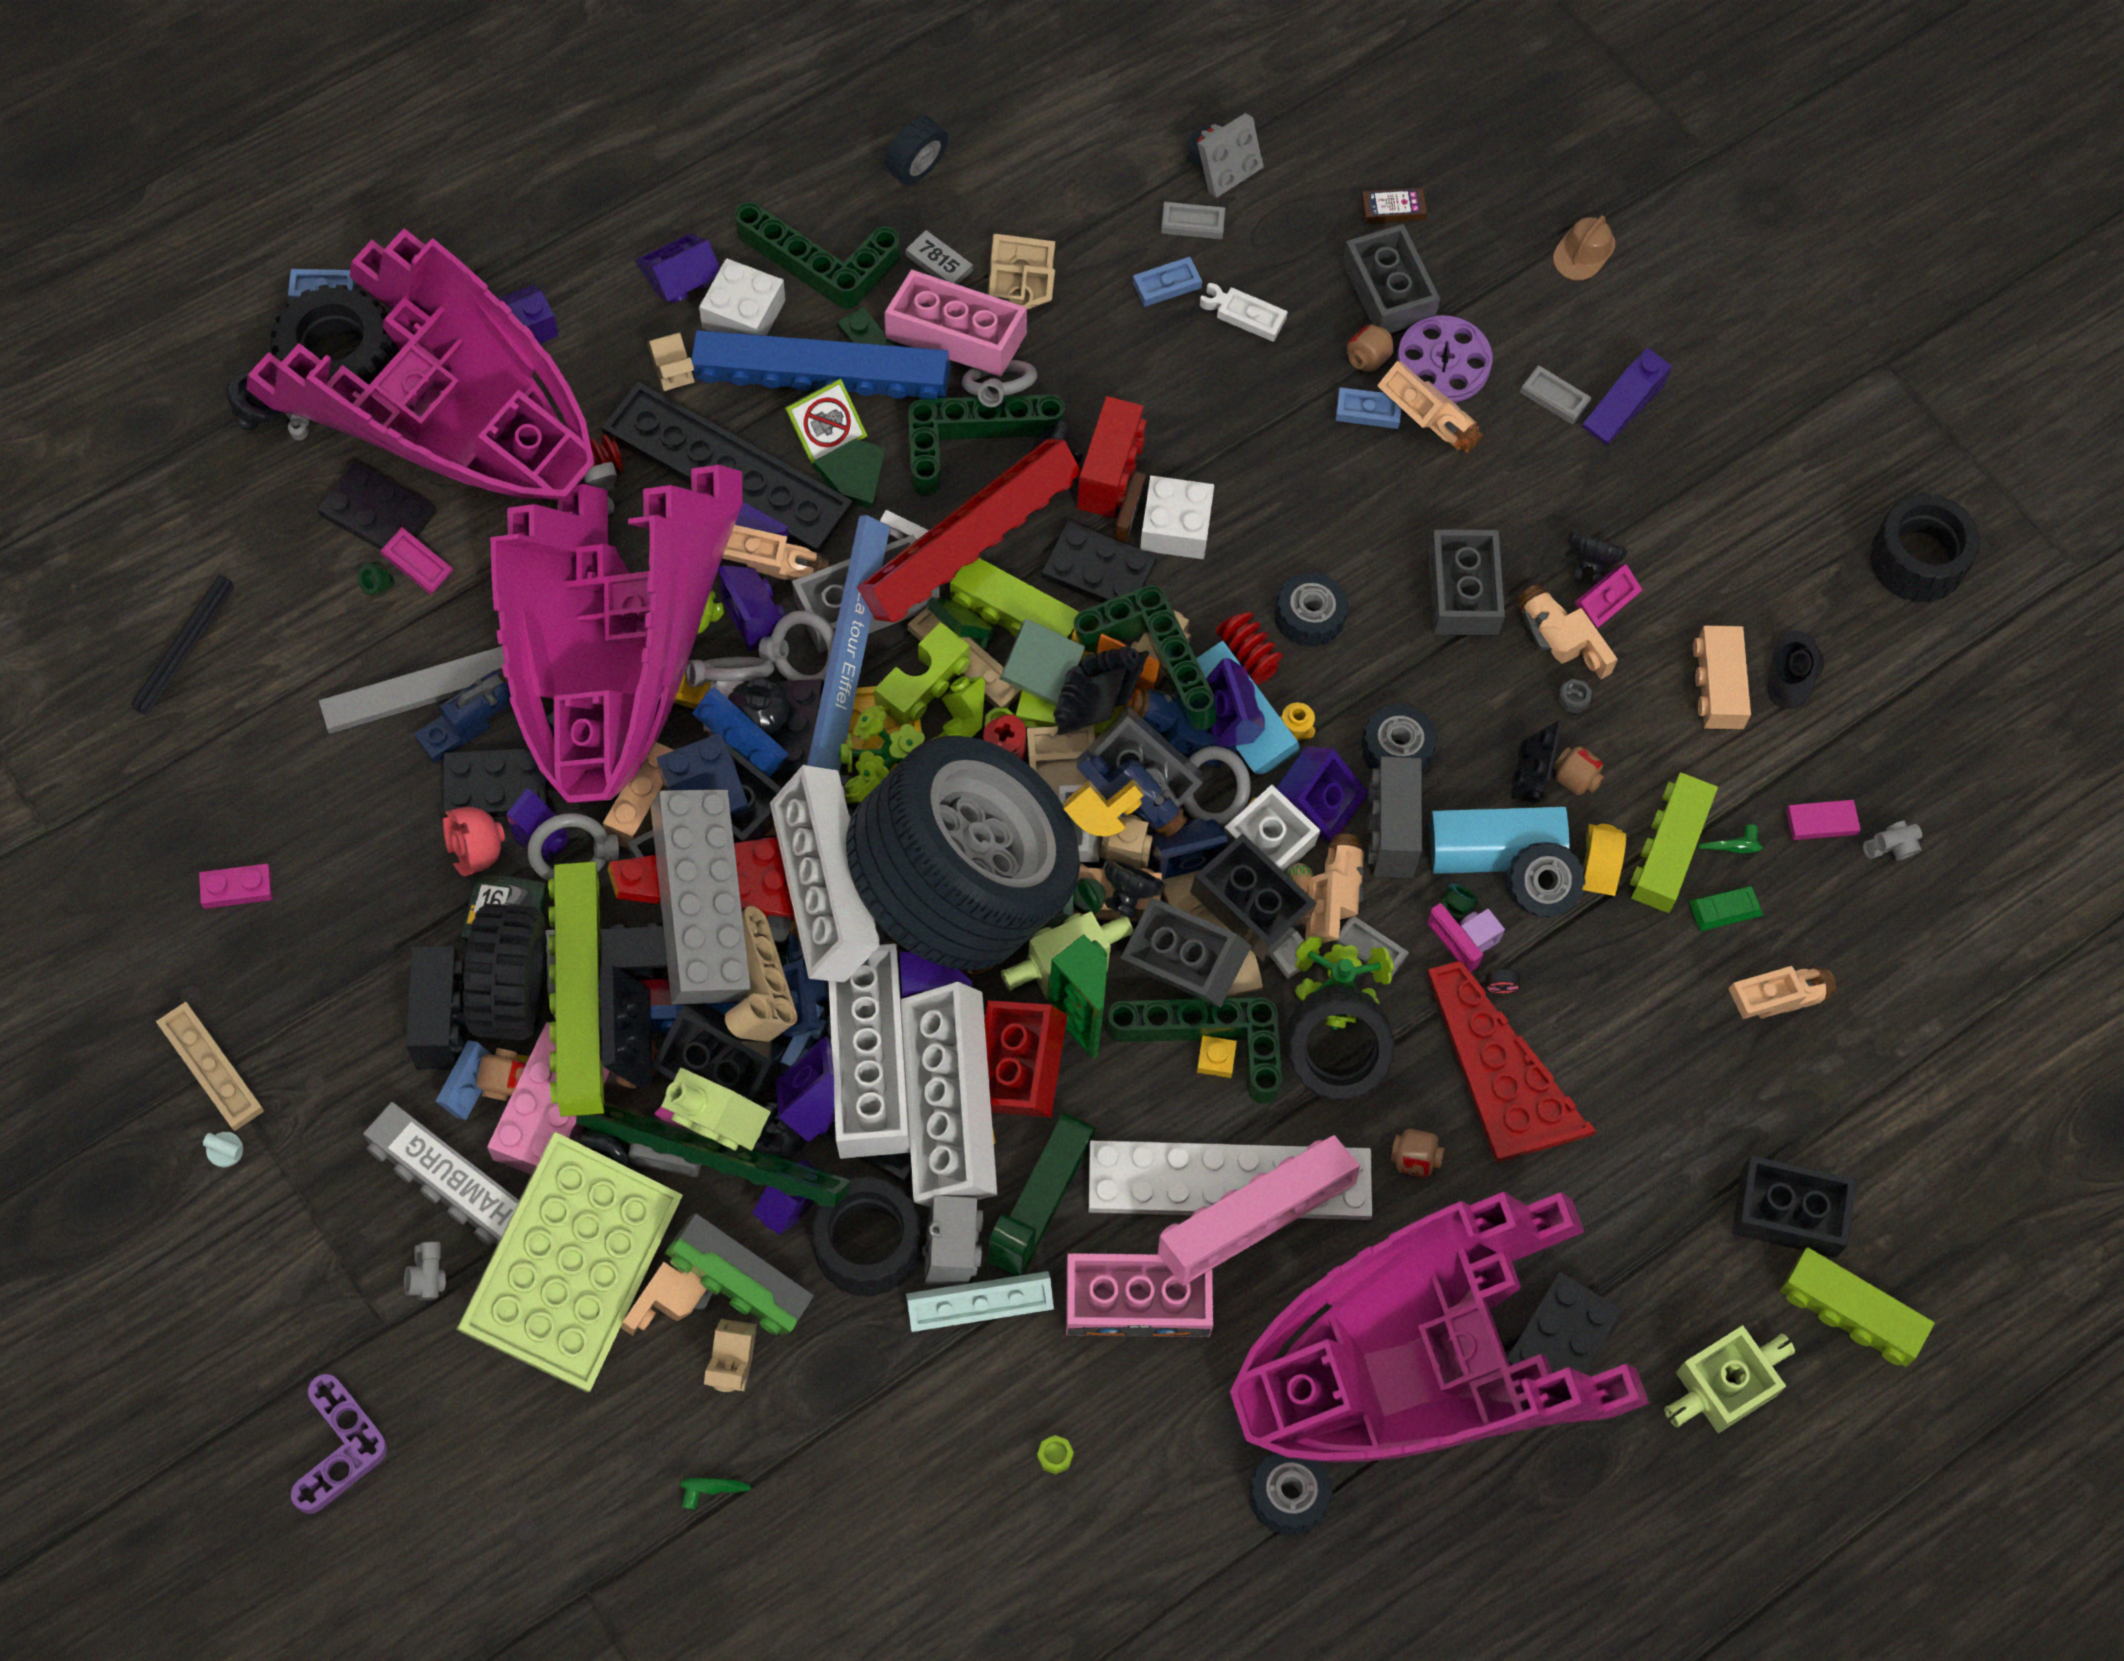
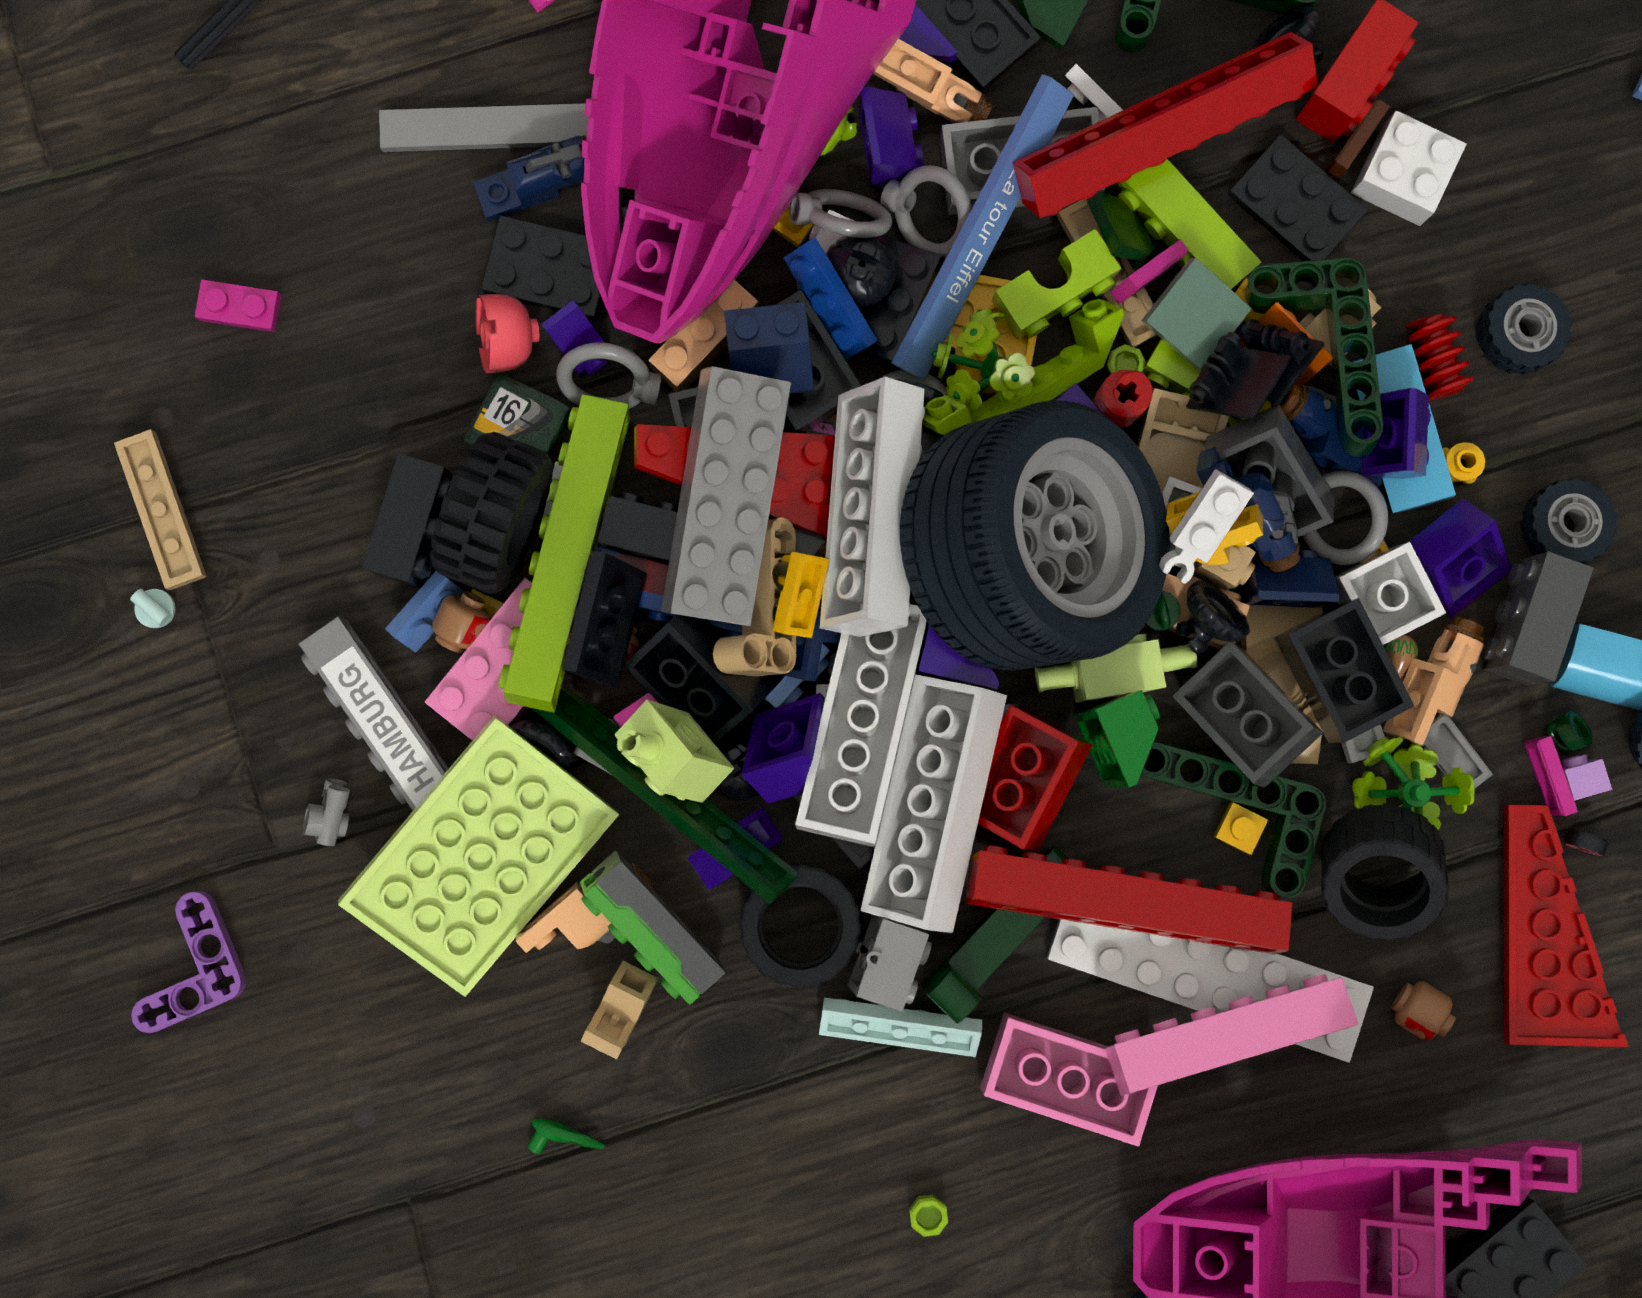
camera: 20 degrees right, 20 degrees up
none -> yellow plate [772,551,829,638]
none -> red brick [965,846,1292,955]
none -> dark pink tile [1110,239,1188,303]
none -> white plate [1159,469,1254,584]

